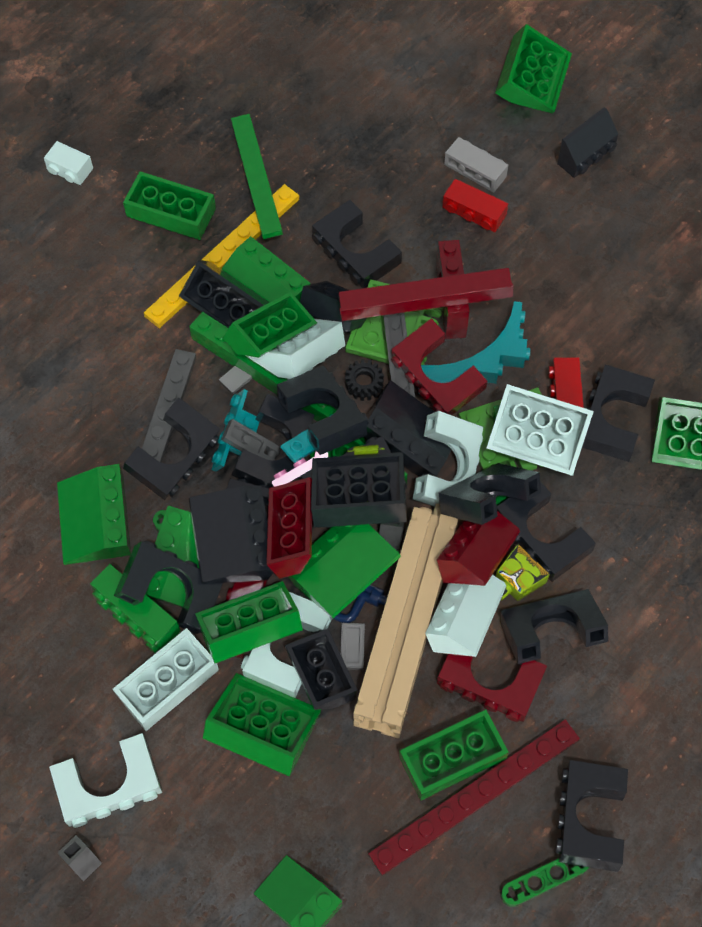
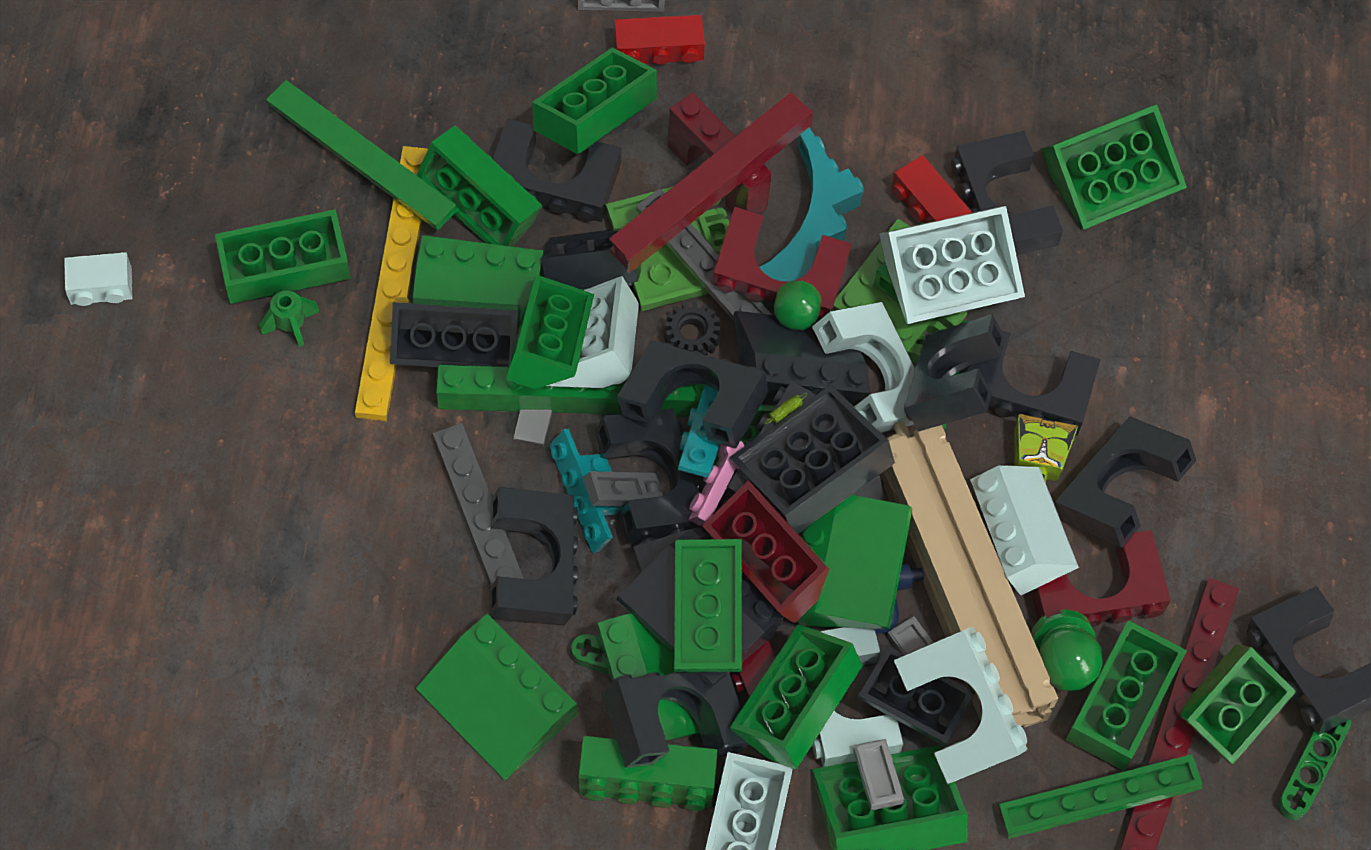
camera: 40 degrees left, 0 degrees up
dark red slope [437,511,520,586] -> none
none -> green brick [259,290,319,347]
none -> green slope [417,125,543,247]
none -> green brick [532,47,657,154]
none -> green plate [674,539,742,672]
none -> green hair [774,281,821,330]
none -> light grey tile [853,739,904,810]
none -> light aqua arch [894,626,1028,784]
none -> green plate [999,754,1203,839]
none -> green tile [1031,609,1103,691]
none -> green brick [1181,645,1296,765]

